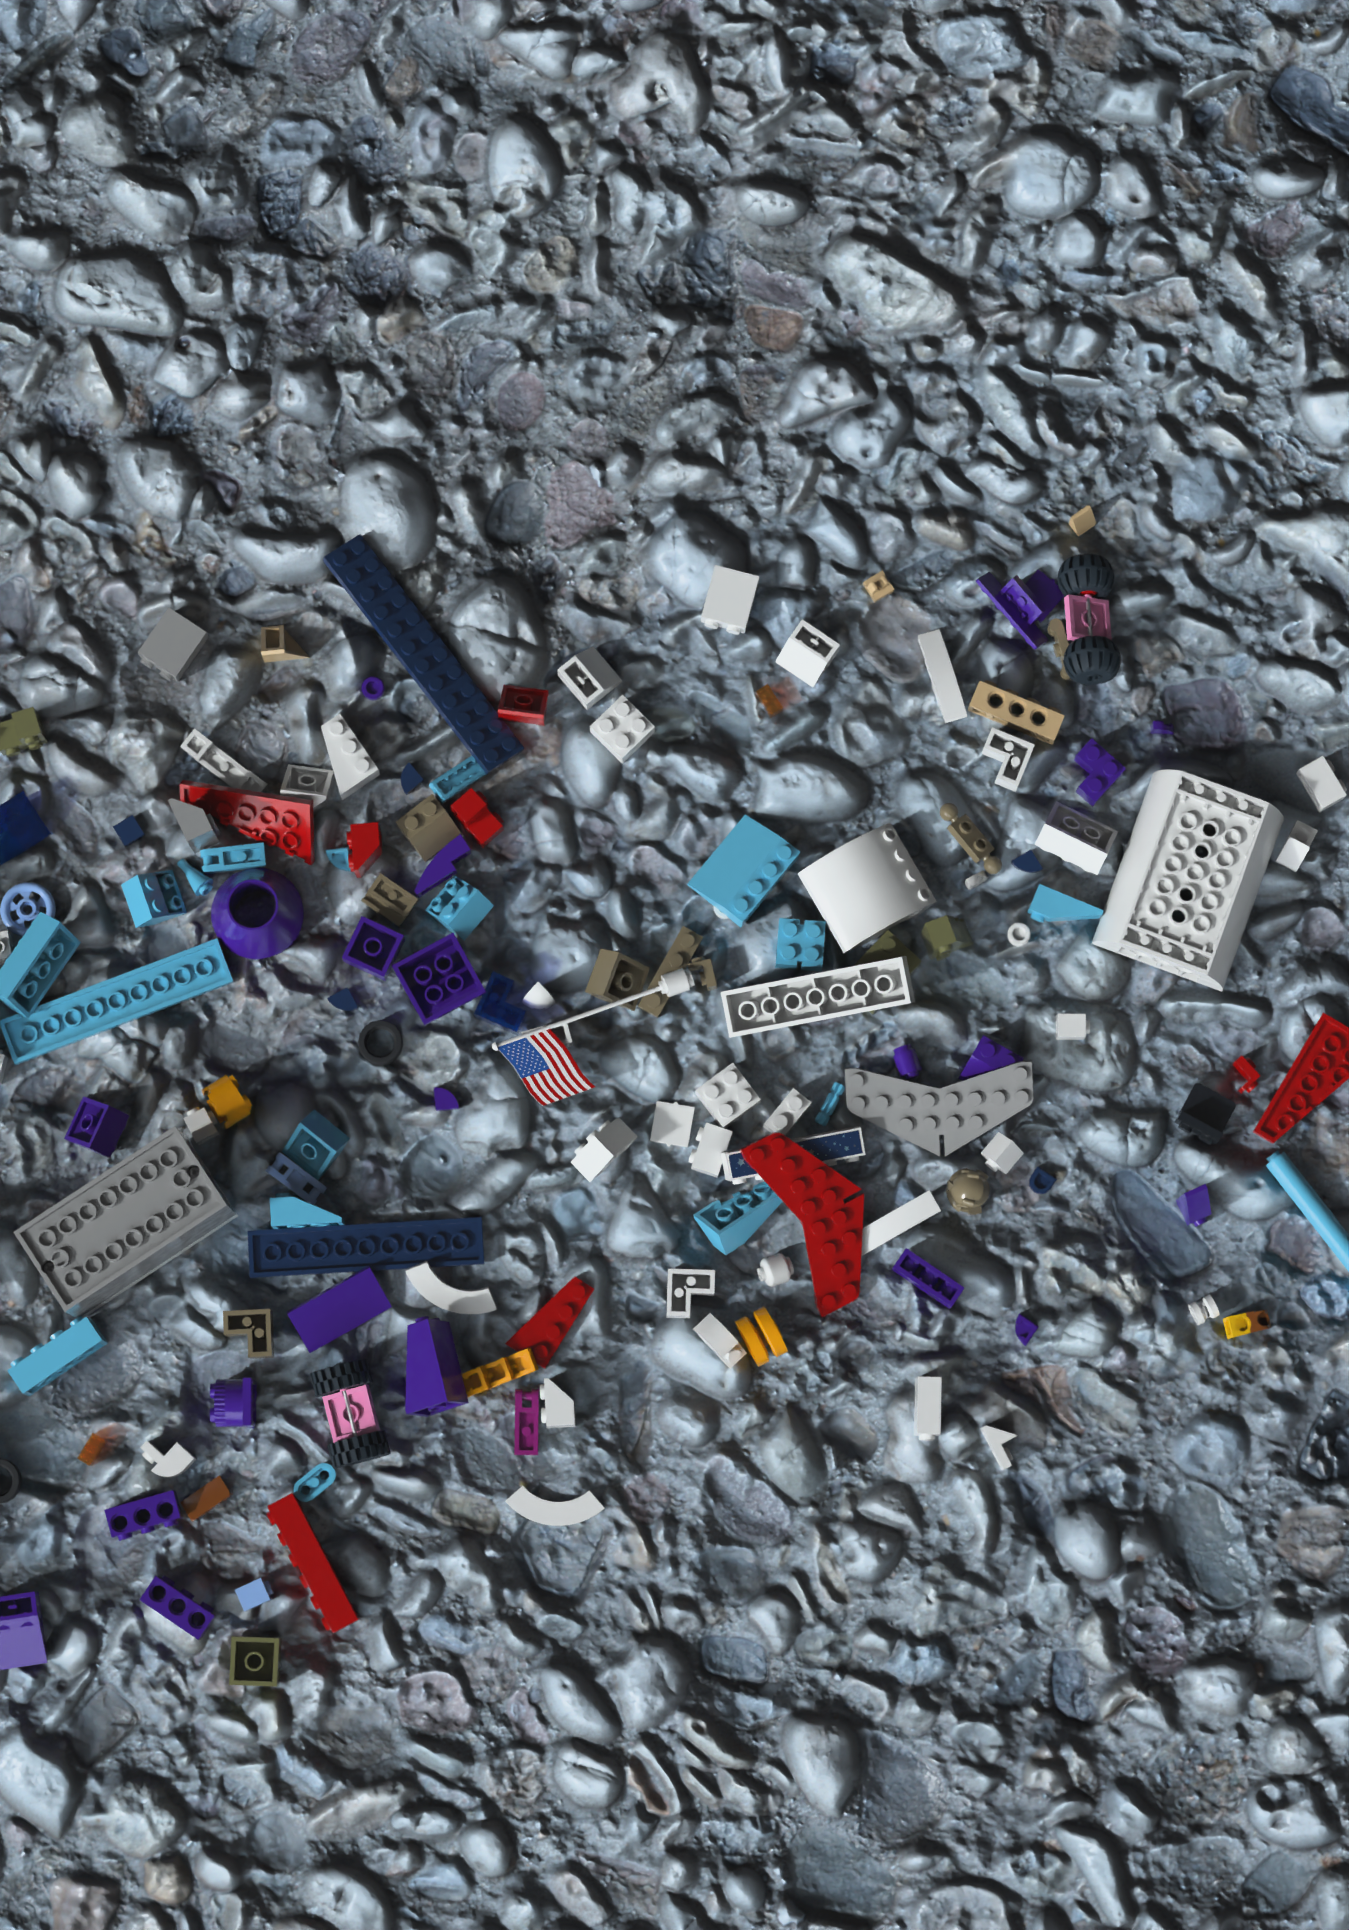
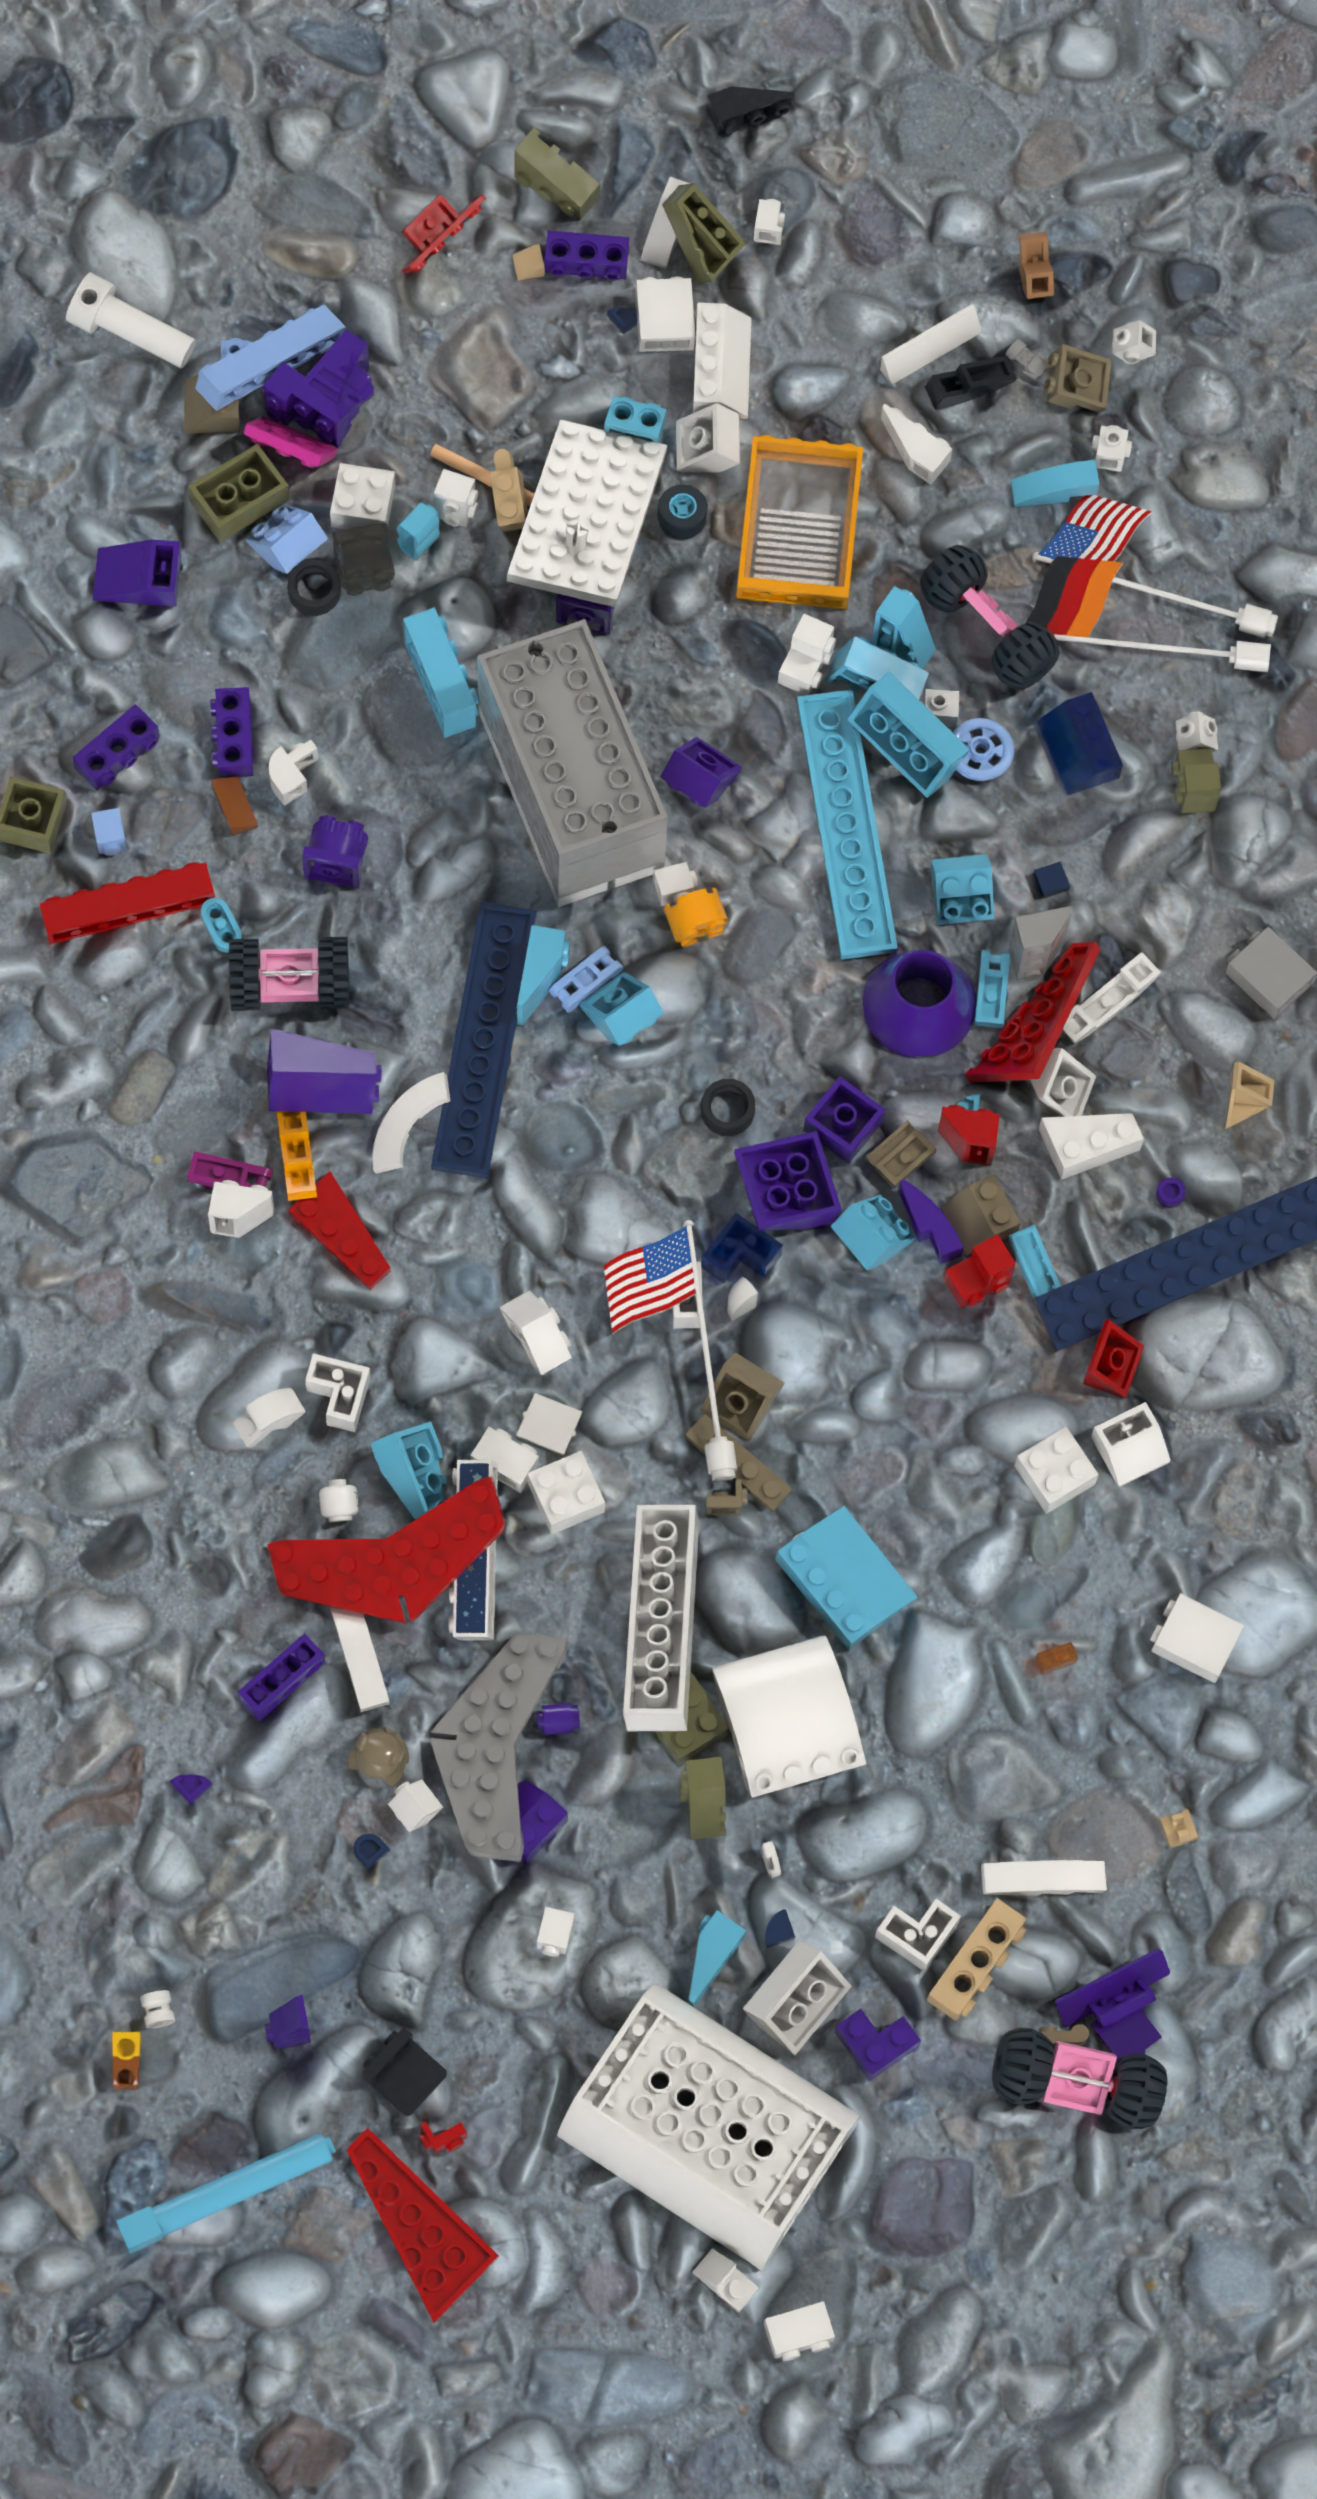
camera: 100 degrees right, 10 degrees down
clear orange piece [77,1433,107,1466] -> none
medium azure cone [177,858,213,896] -> none
dark tan brick [223,1309,274,1359] -> none
dark purple tile [287,1266,392,1353] -> none
dark blue tile [327,987,359,1011] -> none
dark blue tile [401,763,424,795] -> none
dark purple tile [434,1087,459,1111] -> none
white tile [505,1486,605,1526] -> none
light orange wheel [735,1306,788,1367] -> none
white brick [763,1088,812,1136] -> none
white slope [775,619,840,687] -> none
medium azure piece [775,918,826,971] -> none
medium azure axle [815,1082,845,1126] -> none
white brick [914,1376,942,1441] -> none
dark tan plate [940,803,1002,874] -> none
white slope [980,1425,1018,1470] -> none
white tile [1007,923,1031,947] -> none
tan slope [1069,505,1096,536] -> none
dark purple tile [1151,720,1174,734] -> none

